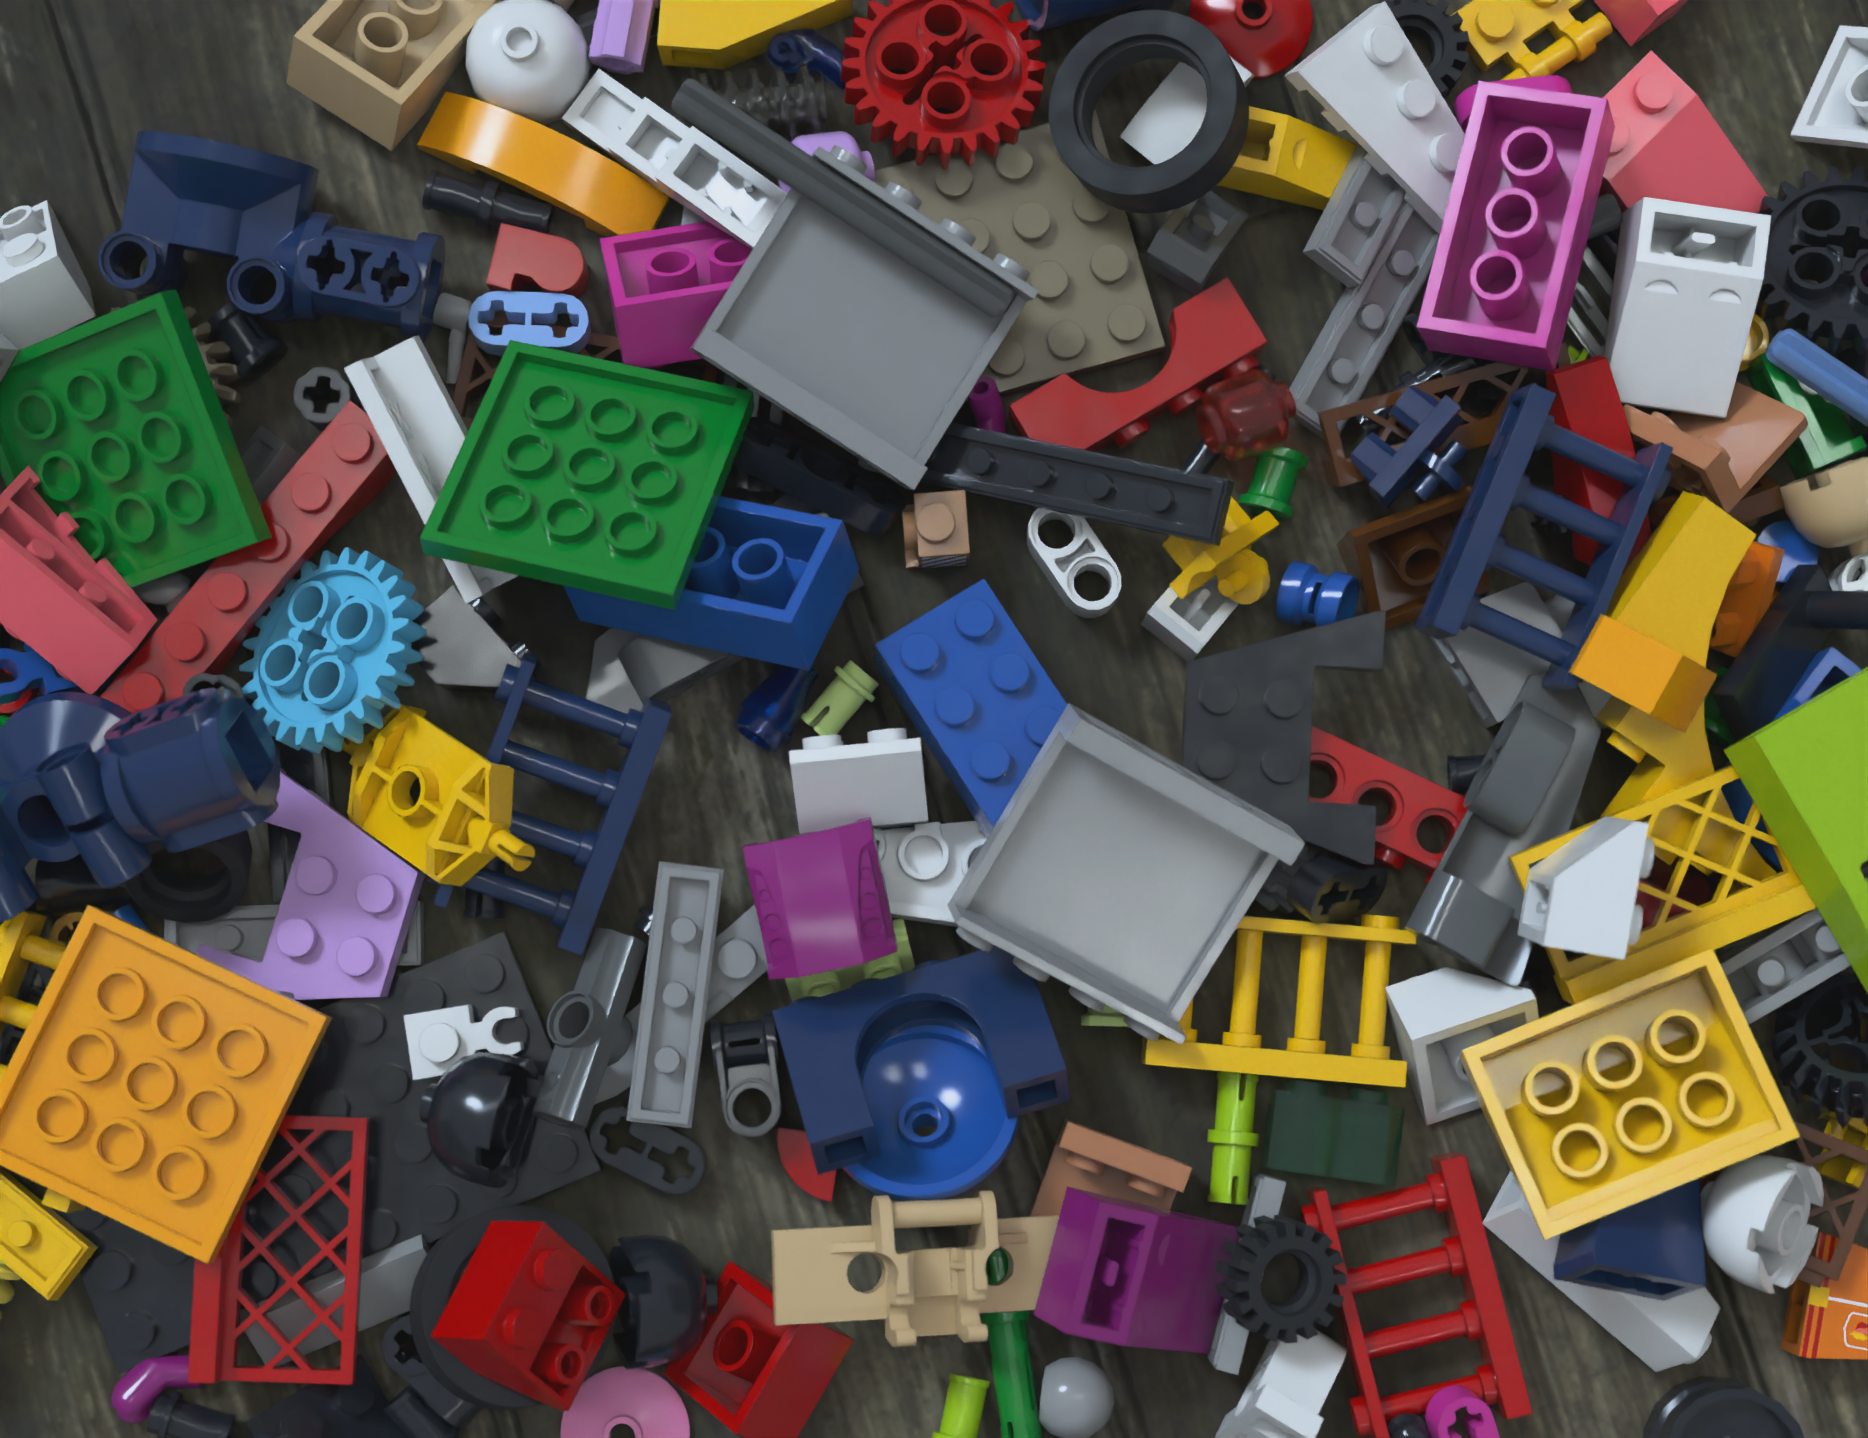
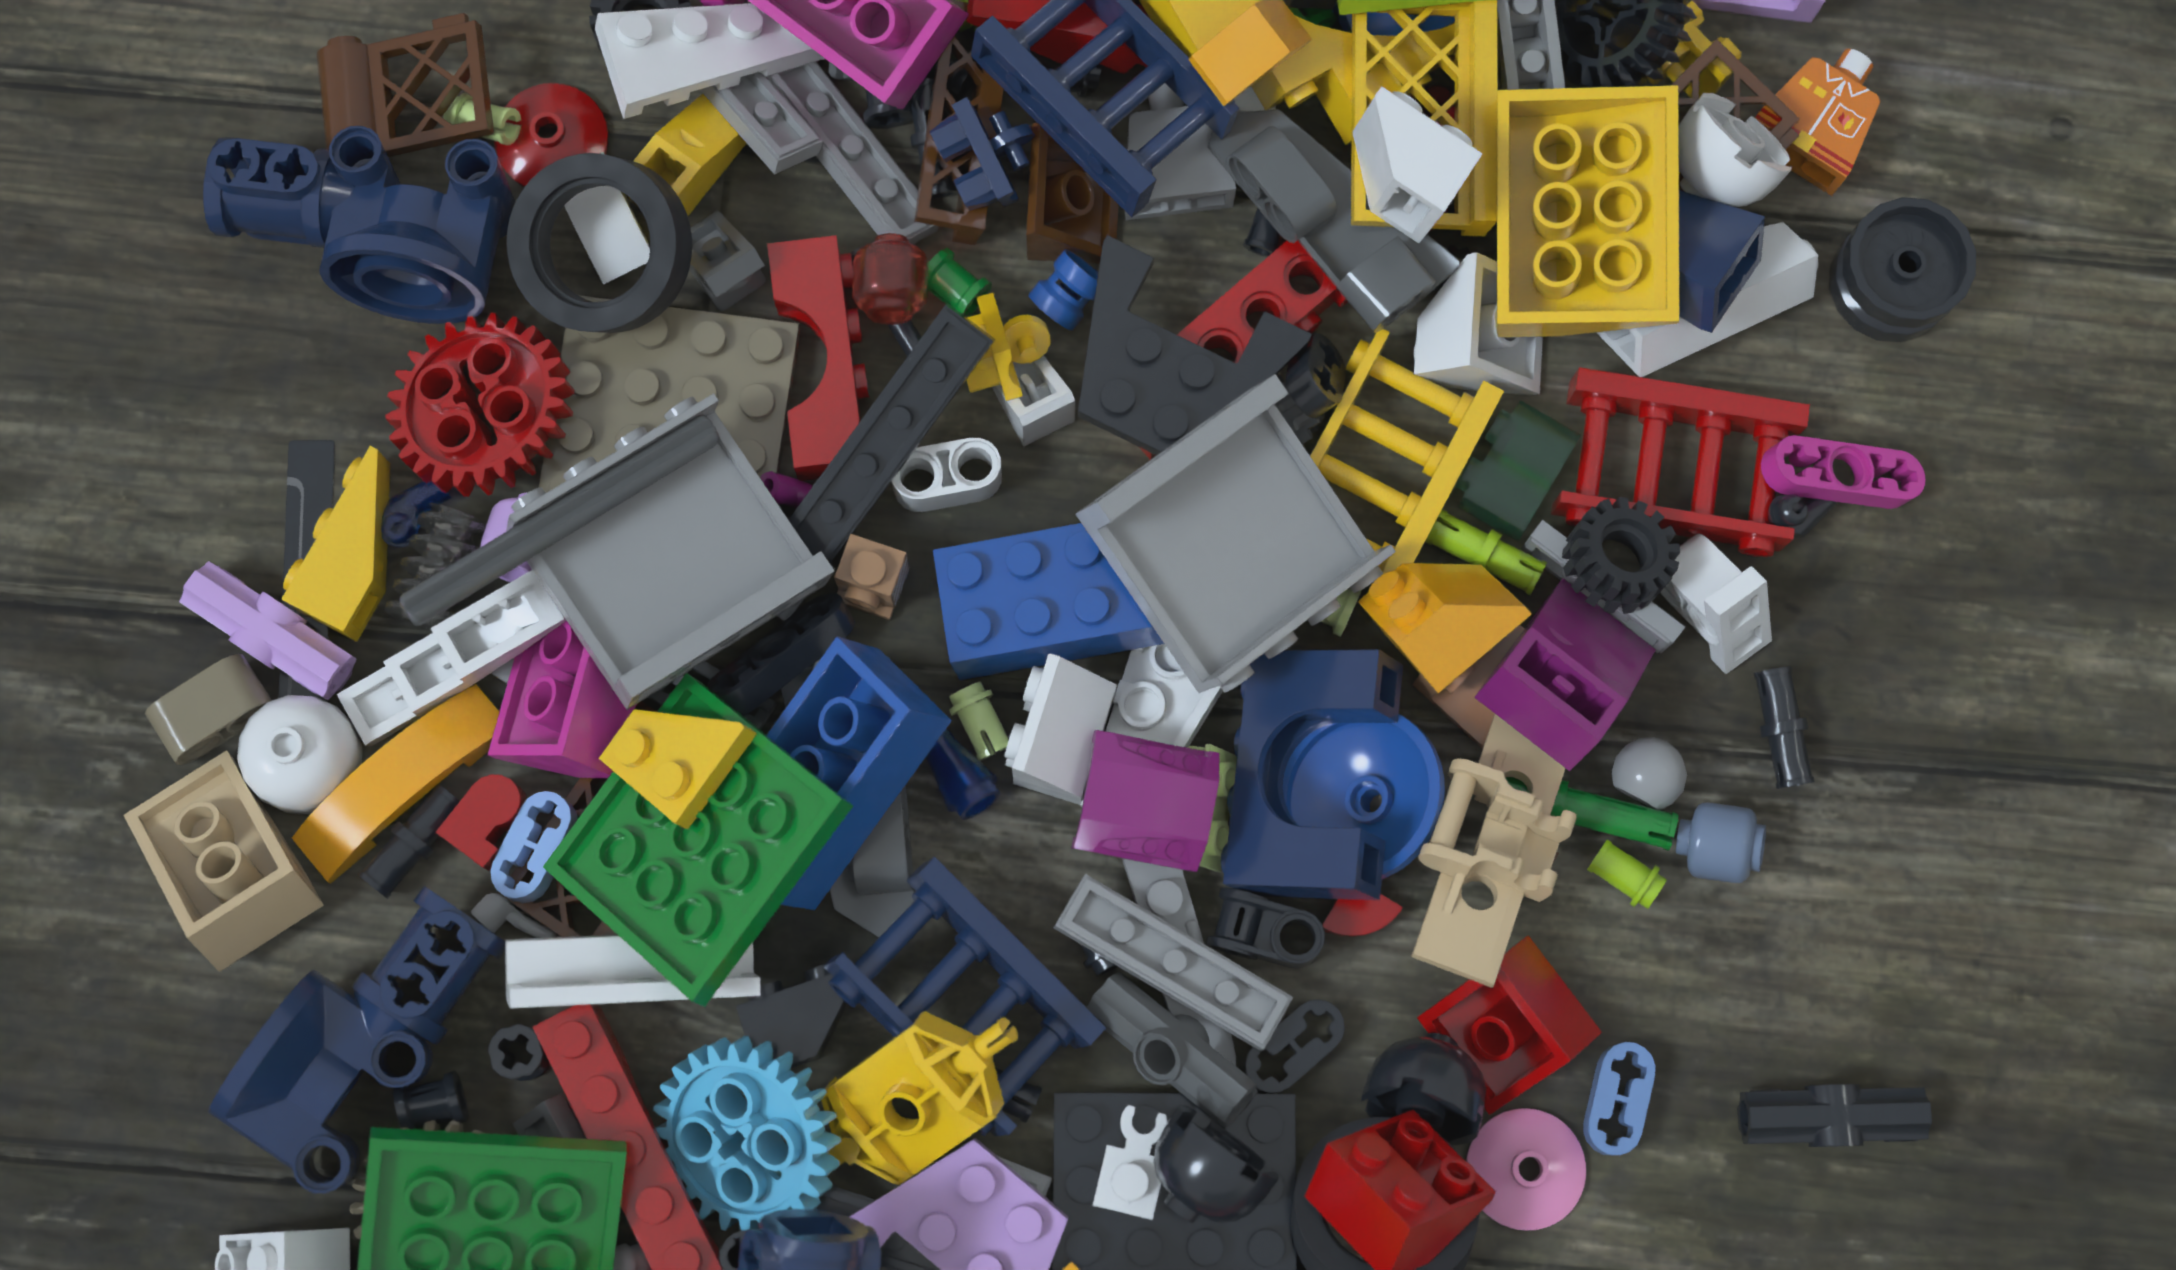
camera: 70 degrees left, 5 degrees down
none -> yellow wing [599,709,757,829]
none -> light orange slope [1358,563,1531,693]

